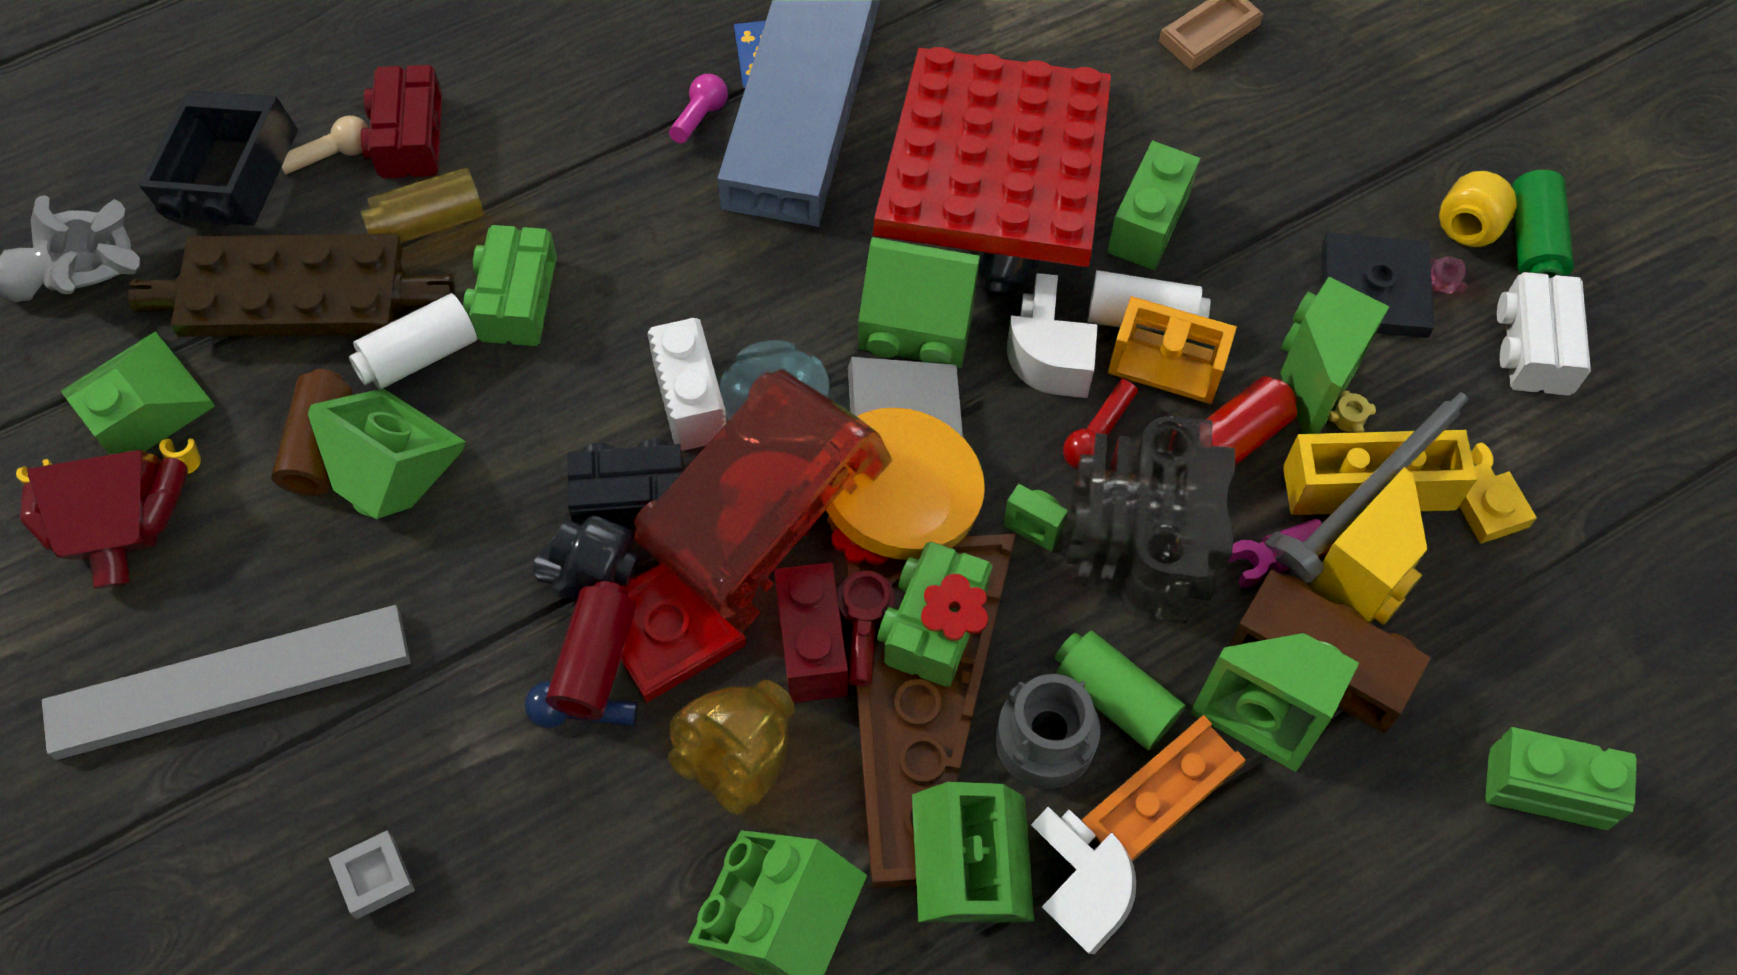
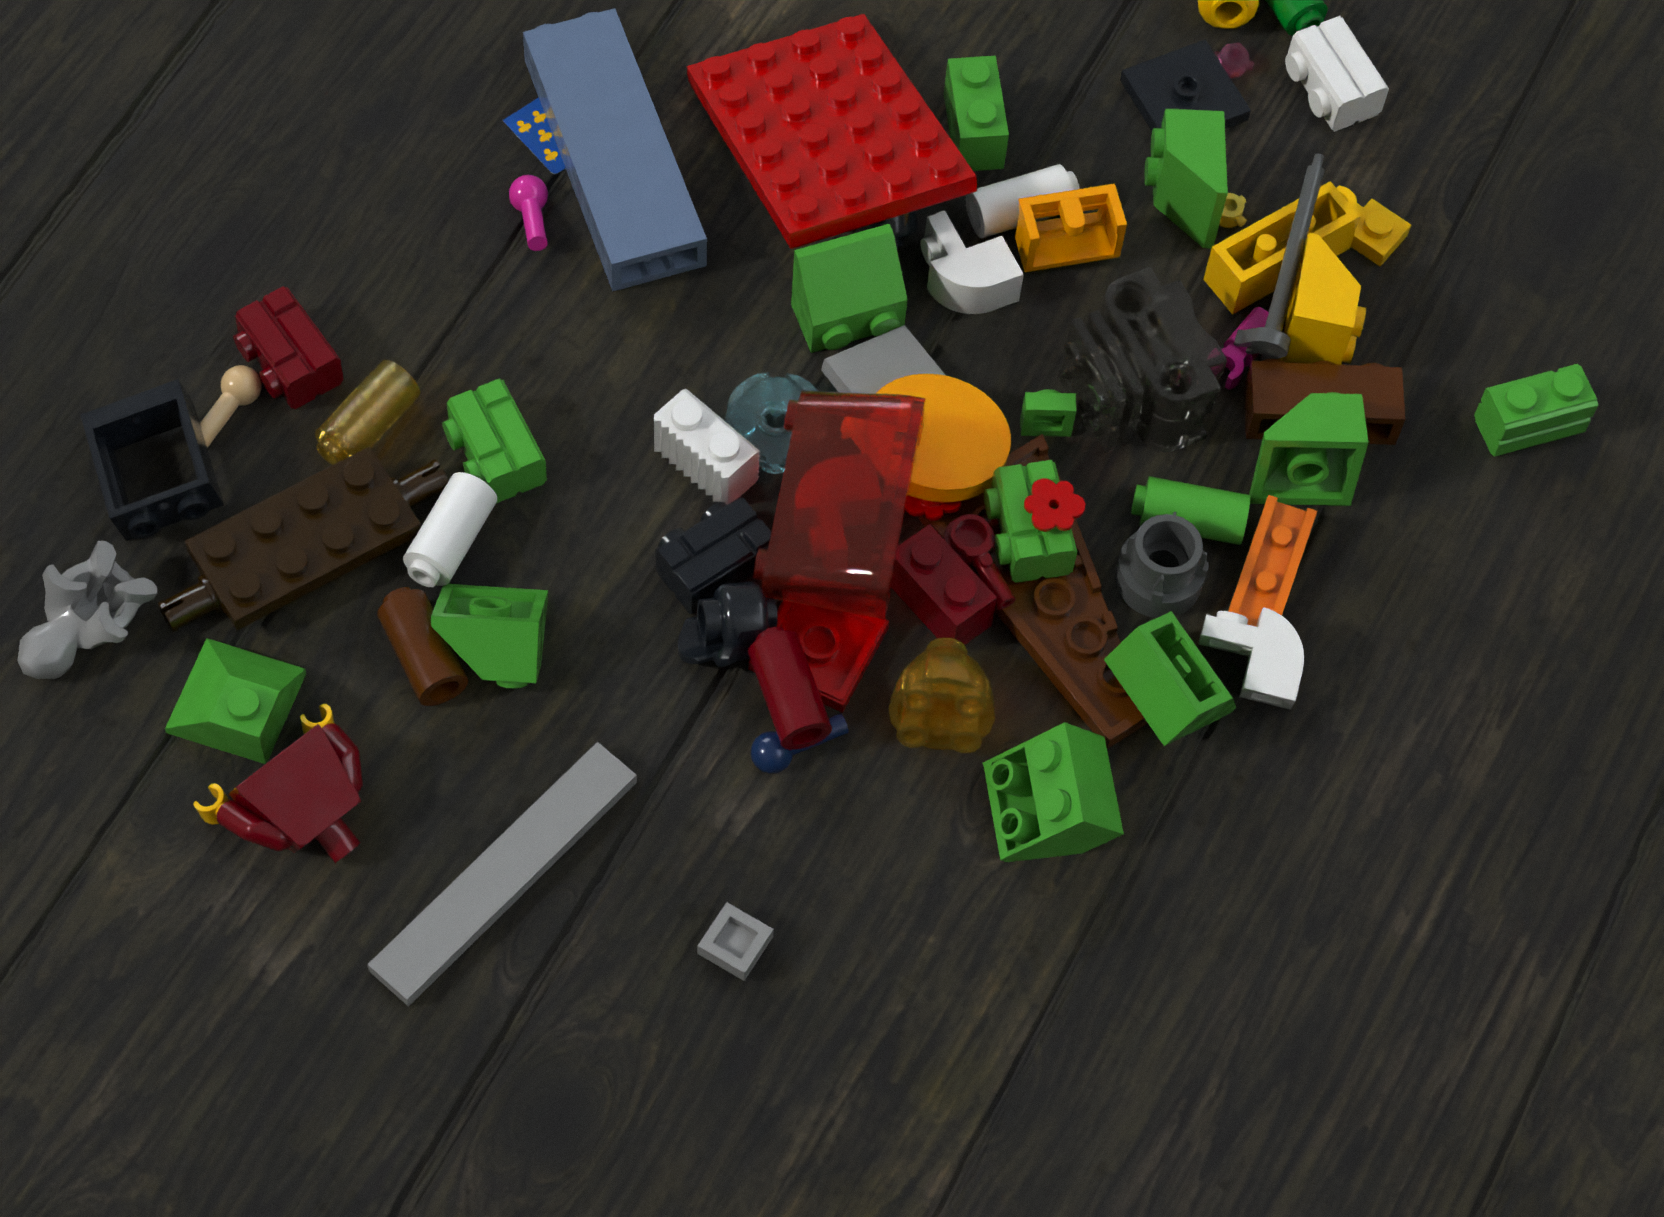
camera: 35 degrees left, 0 degrees up
red bar [1063,379,1139,471] -> none
red brick [1179,376,1297,482] -> none

